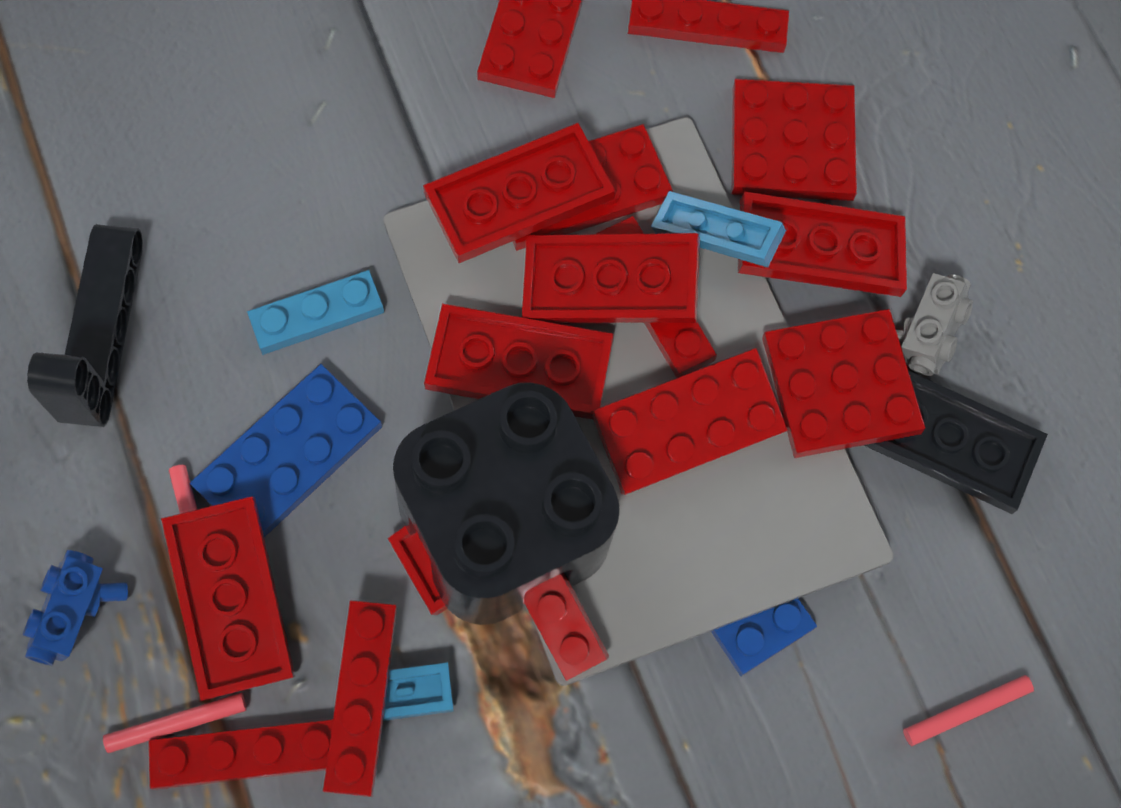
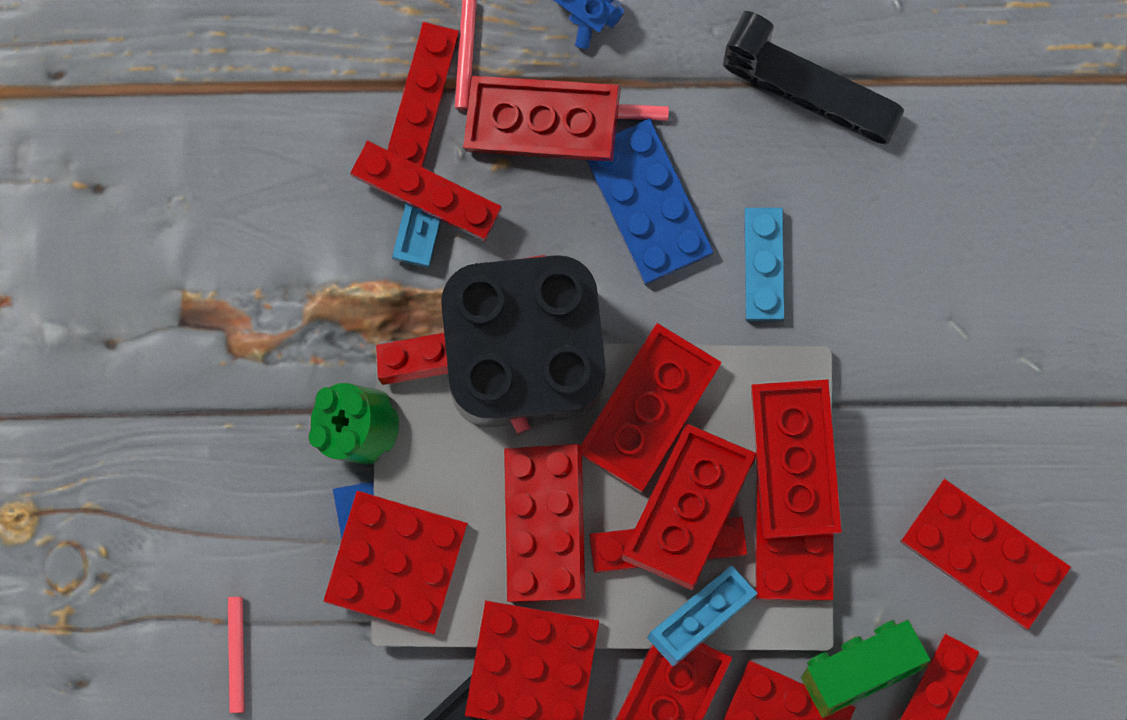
camera: 120 degrees right, 10 degrees up
none -> green brick [308,383,399,464]
none -> red plate [323,491,468,635]
none -> green brick [801,620,930,718]

